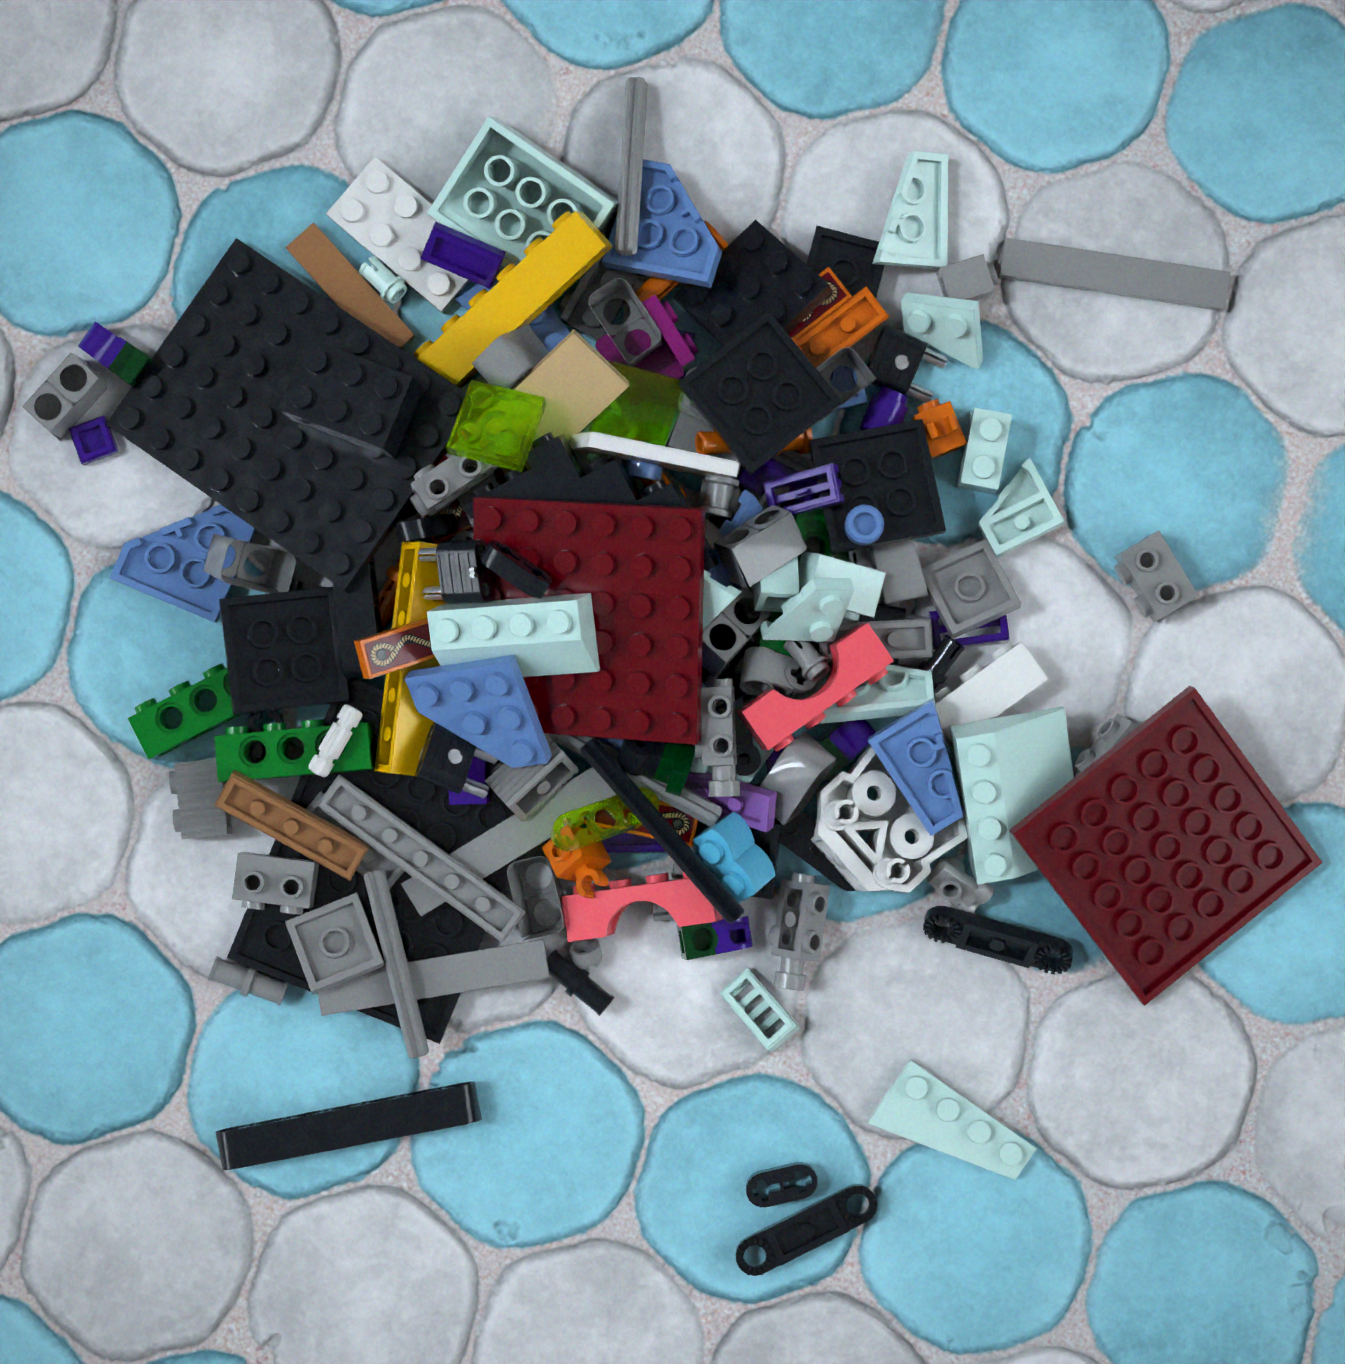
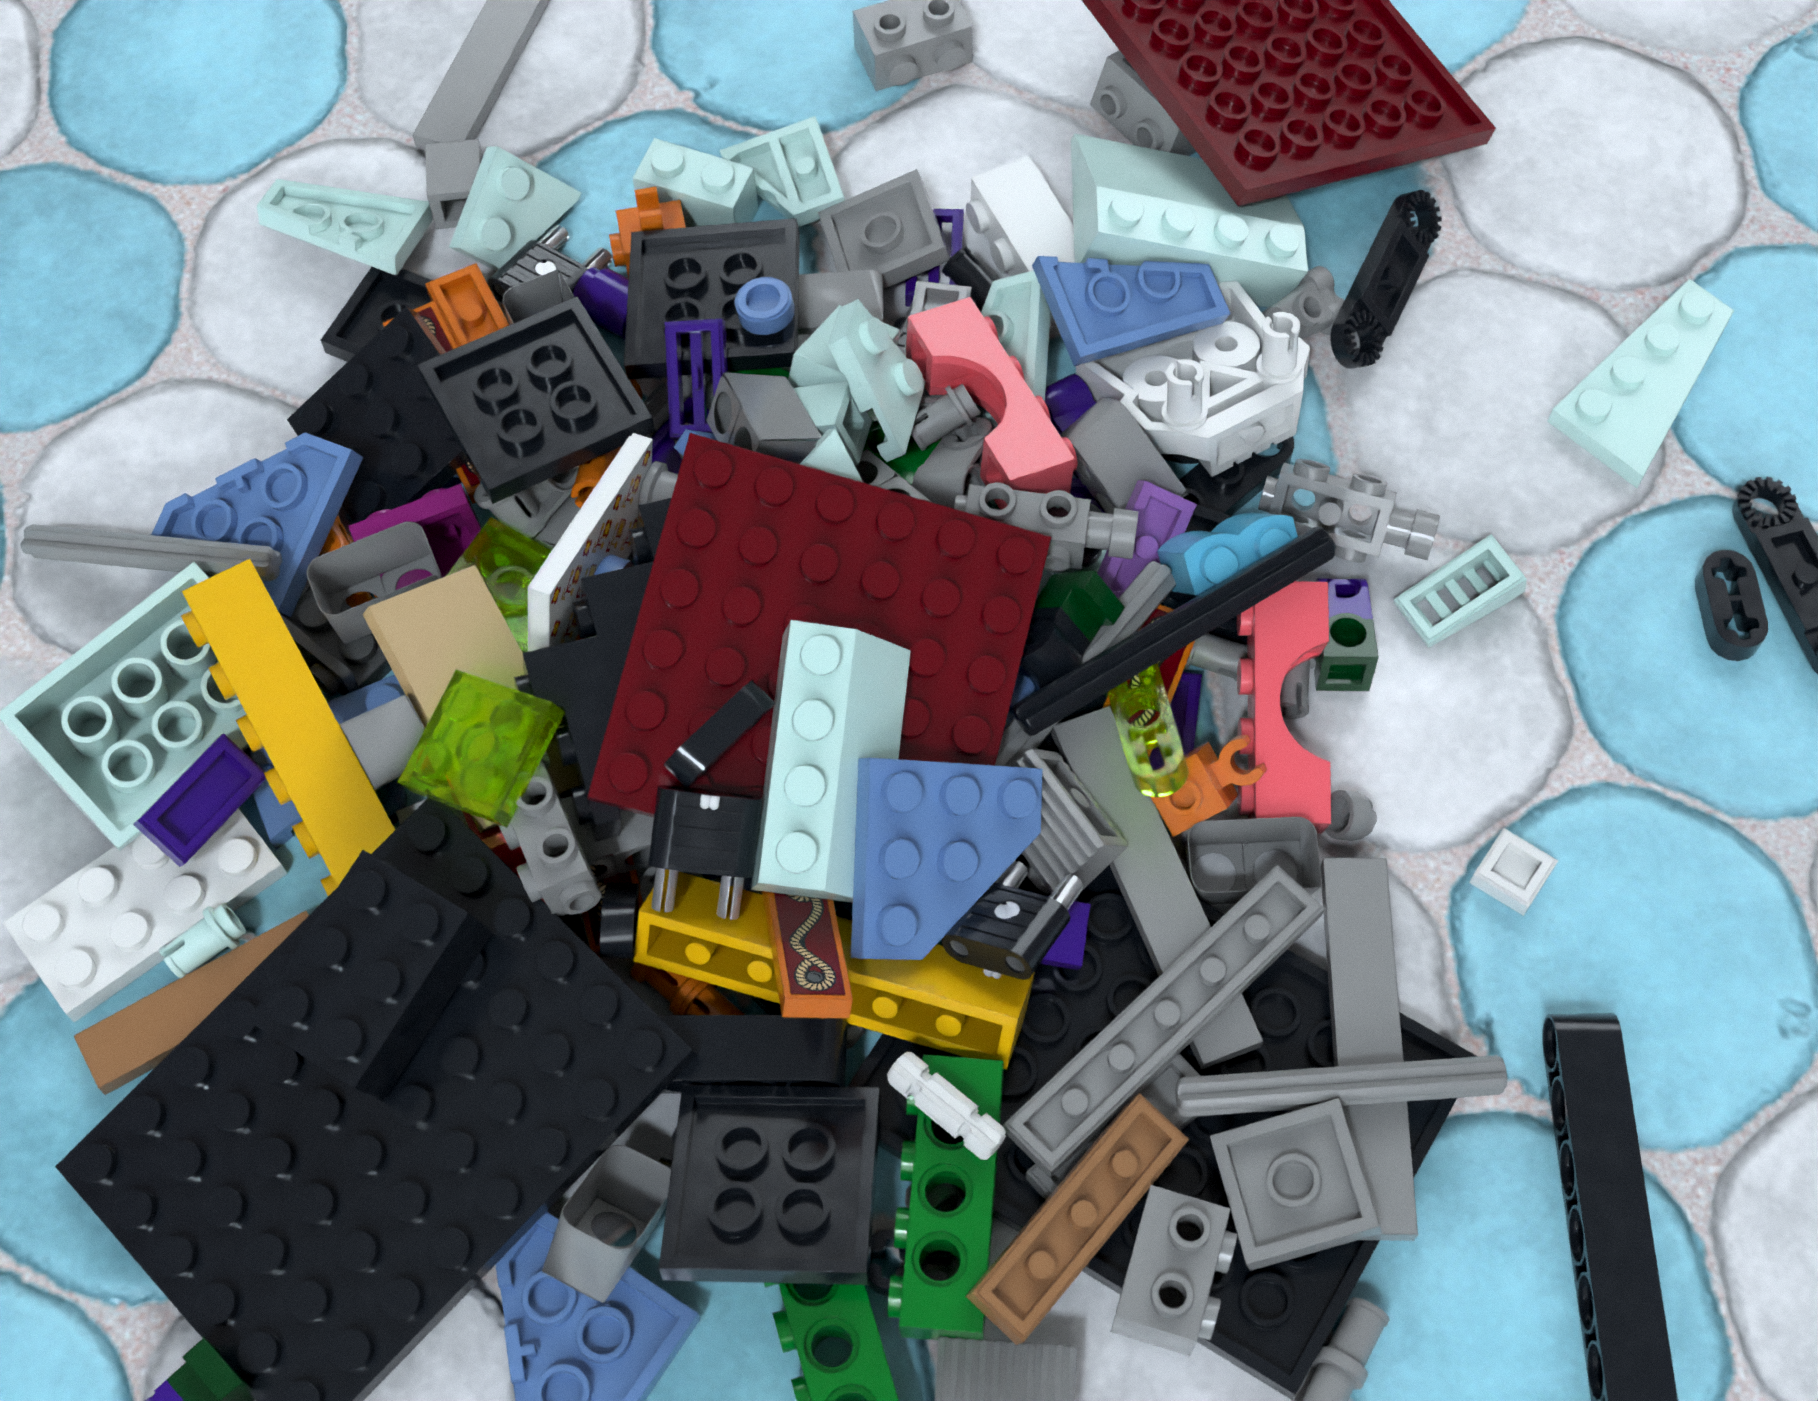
camera: 80 degrees left, 25 degrees down
black pin [547,949,615,1016] -> none
none -> white tile [1469,828,1558,916]

